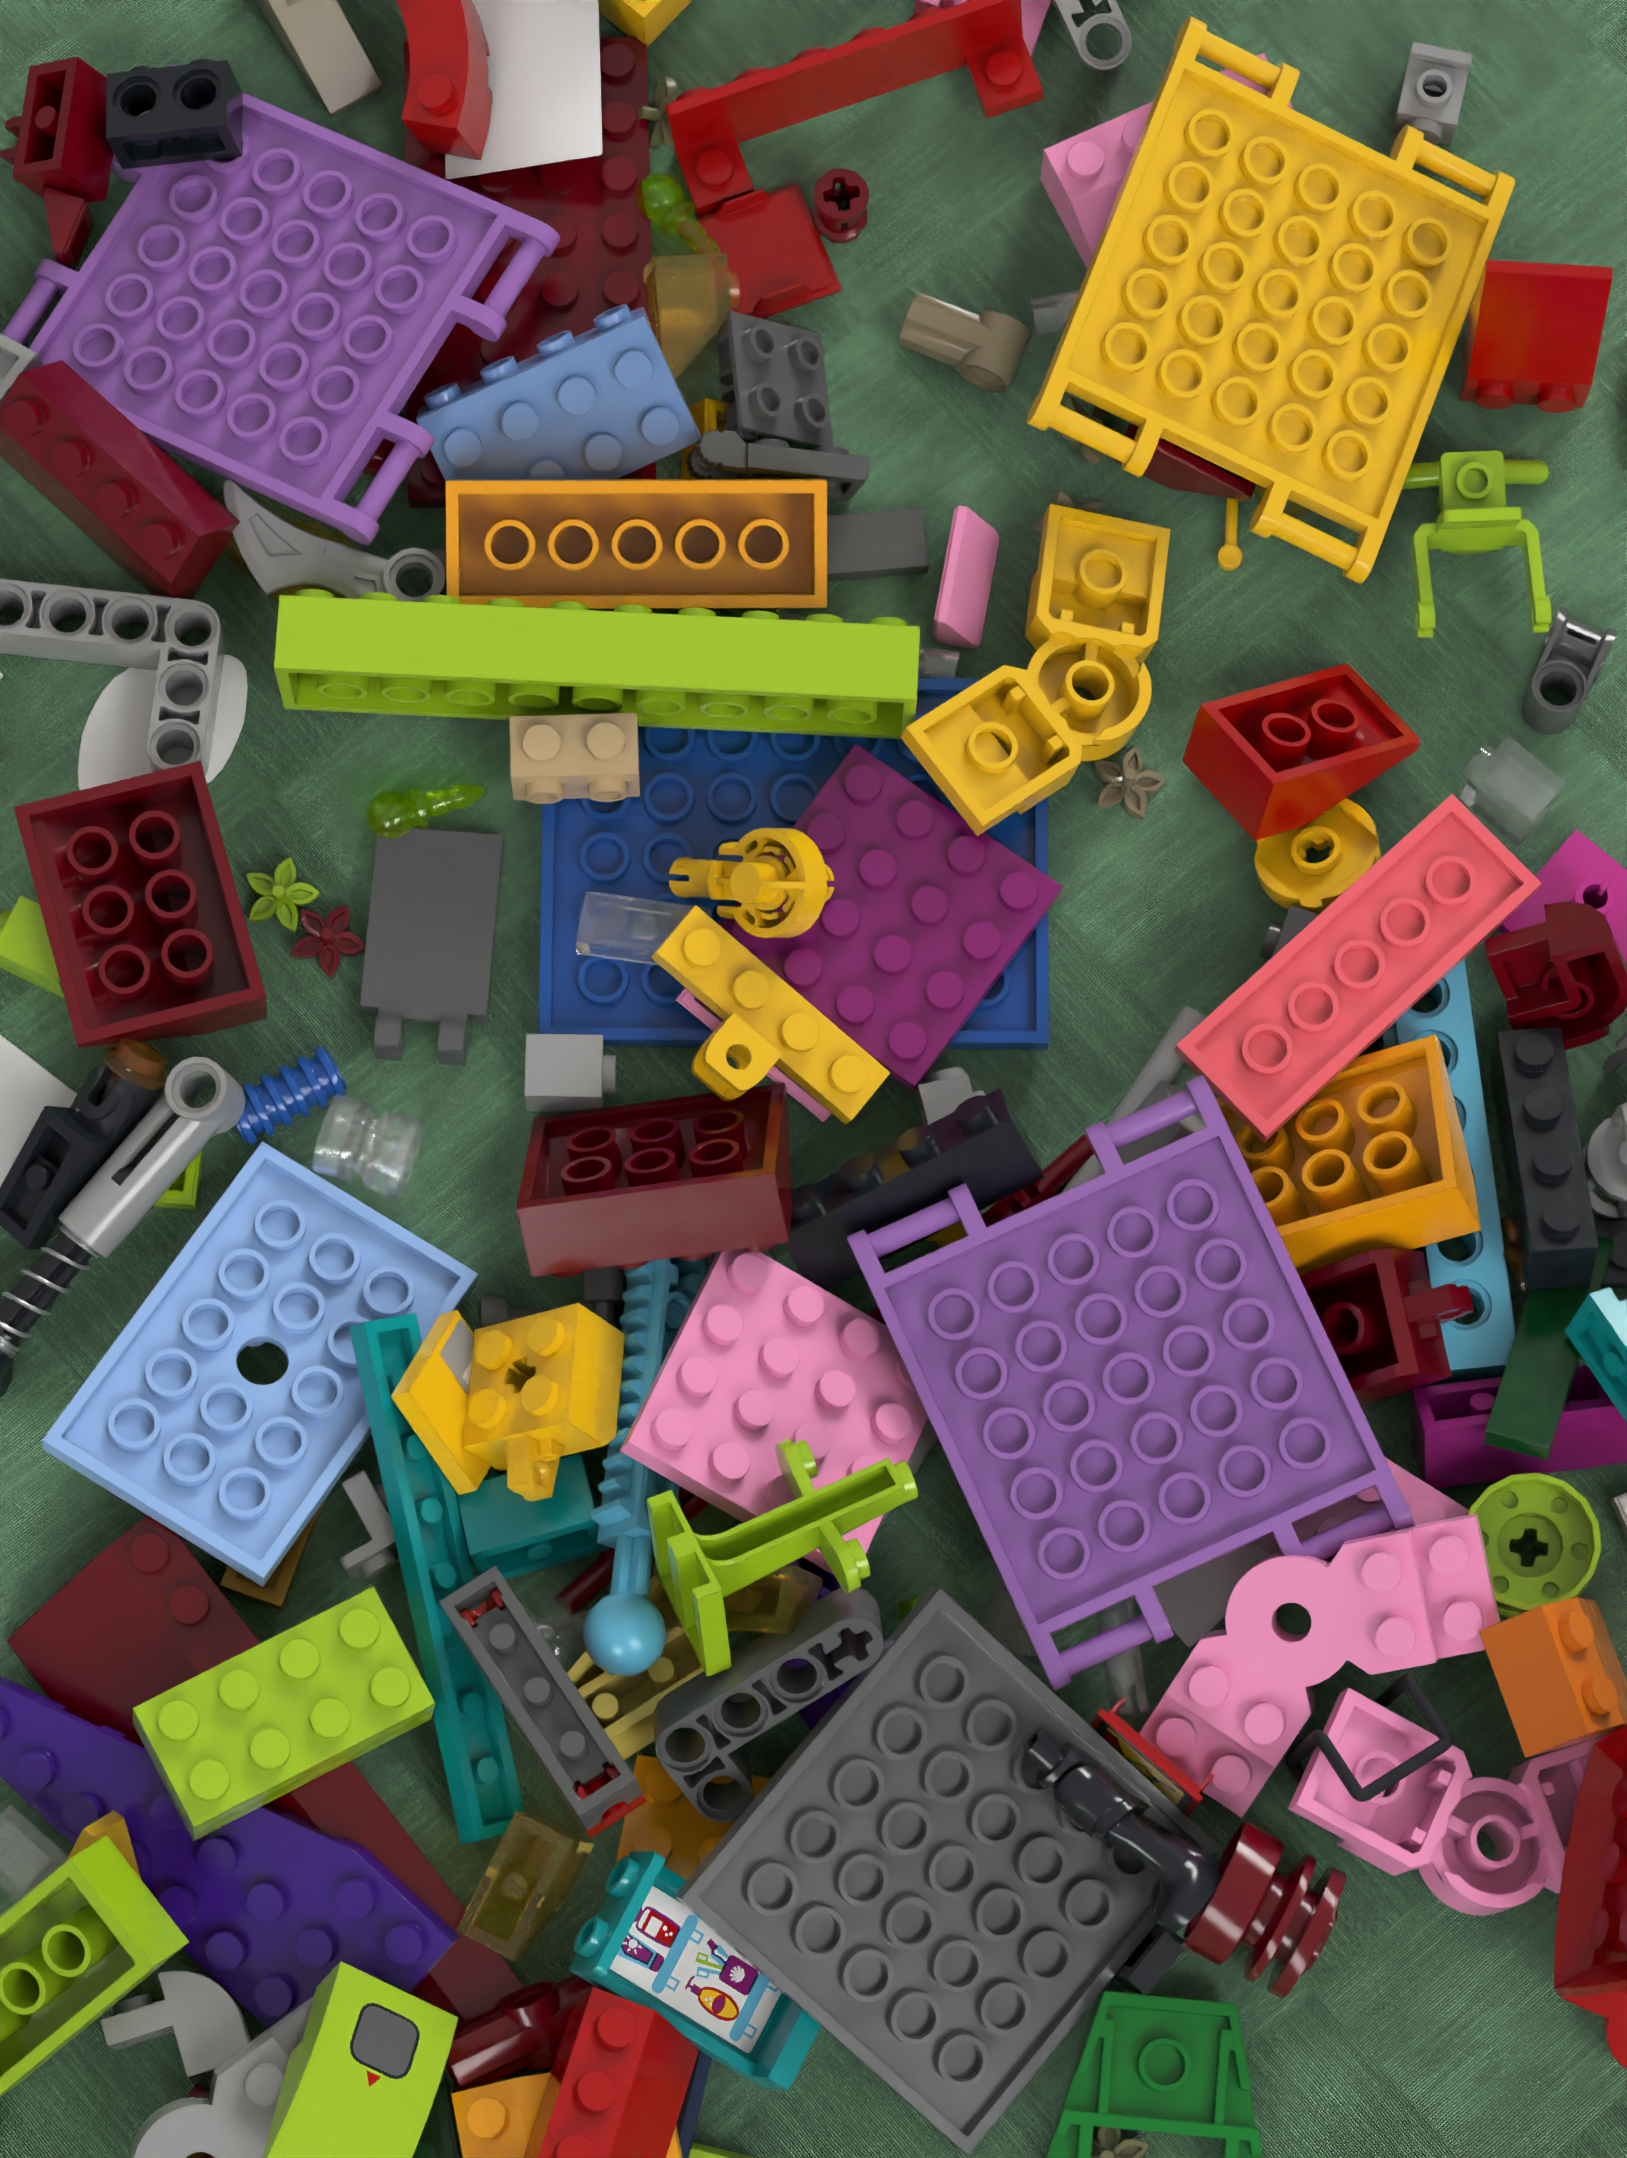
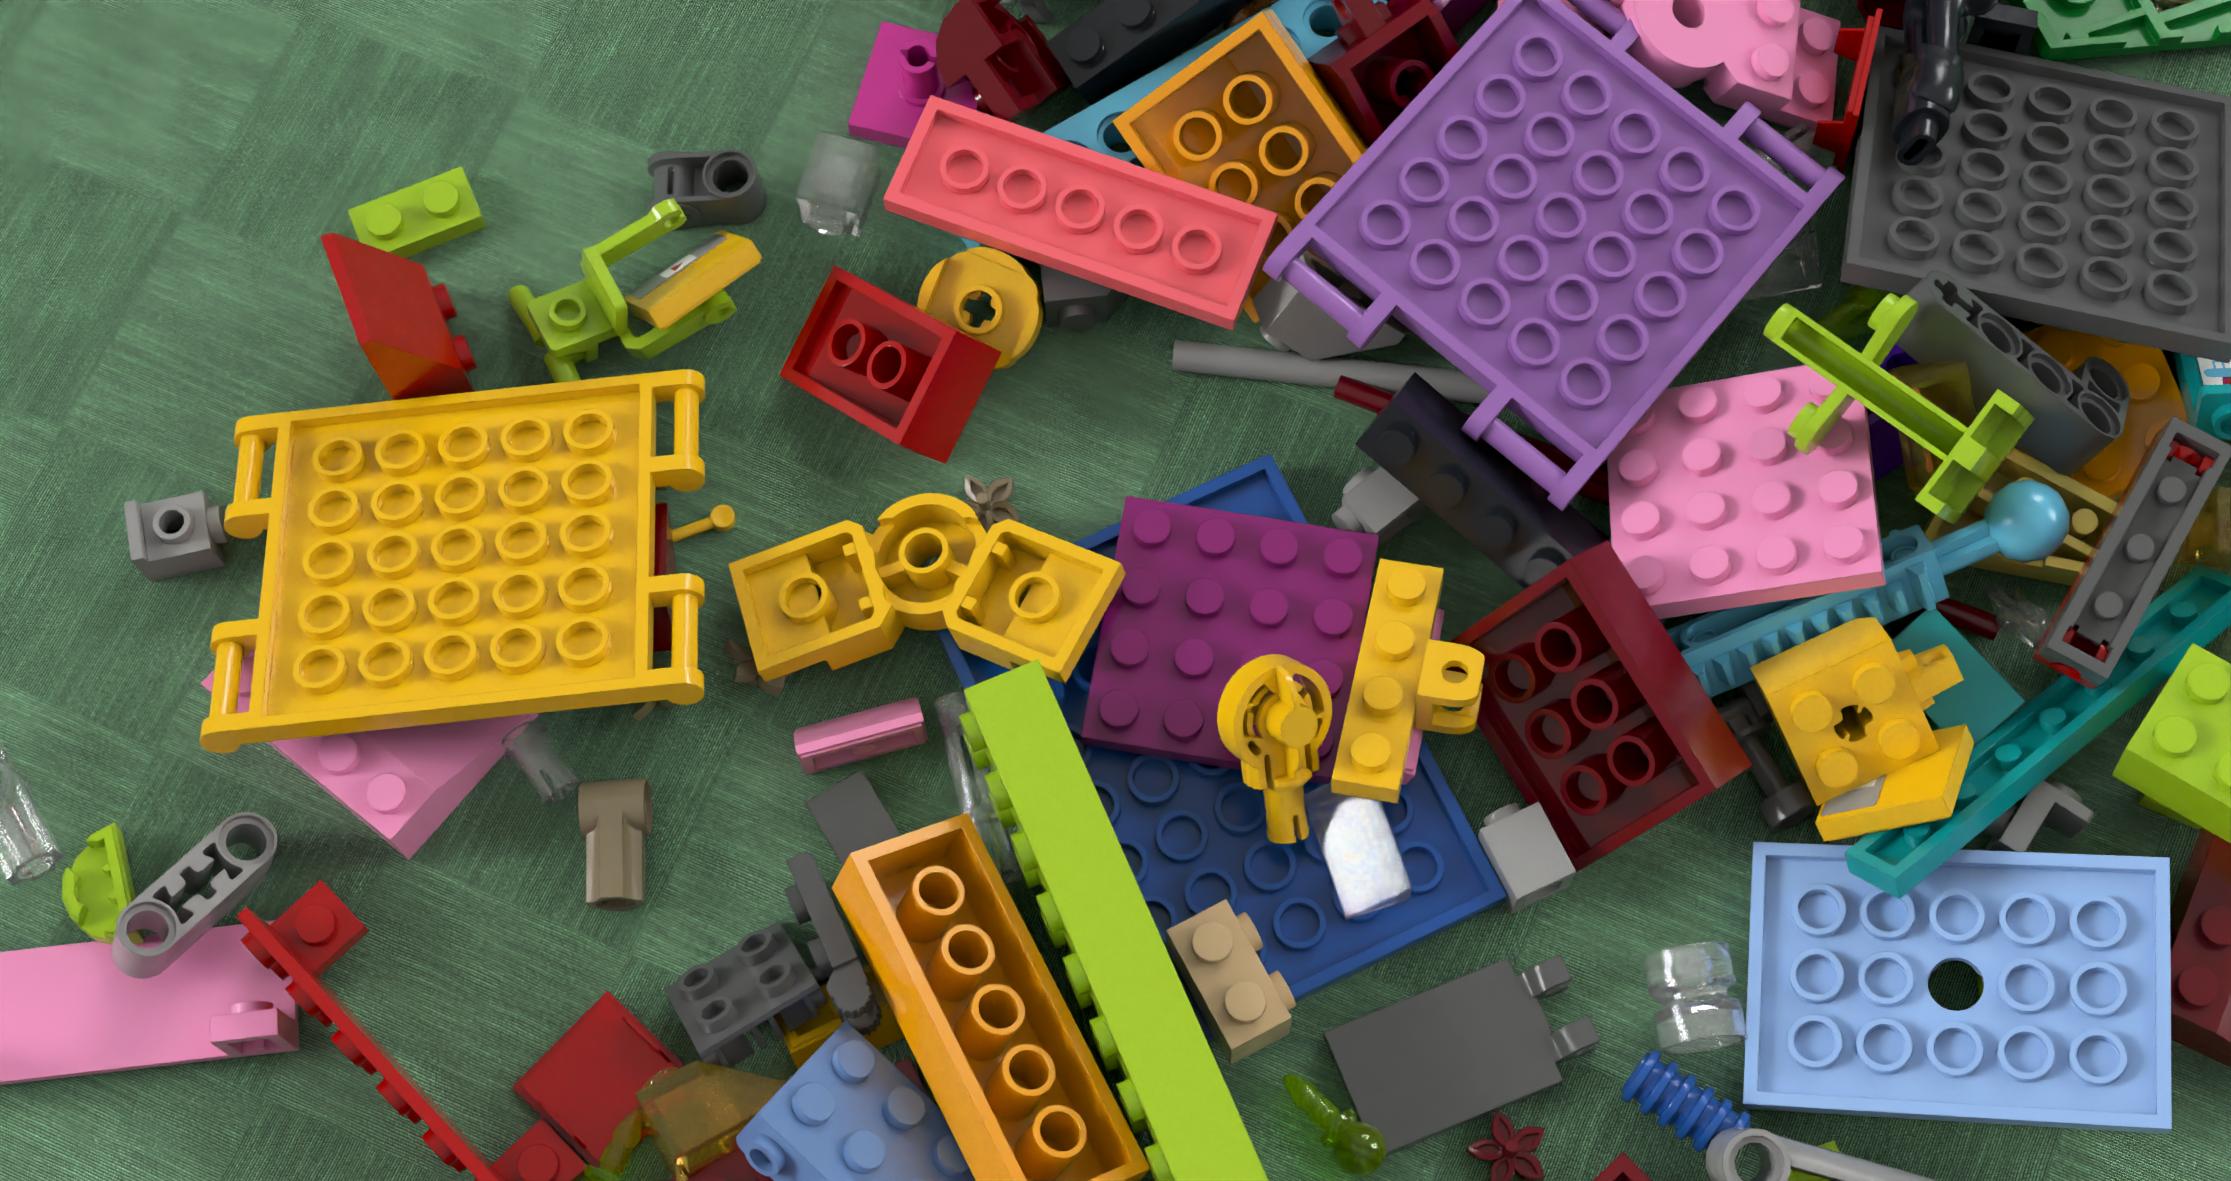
camera: 110 degrees left, 5 degrees down
dark red bush [813,168,869,244] -> none
none -> yellow tile [623,230,763,330]

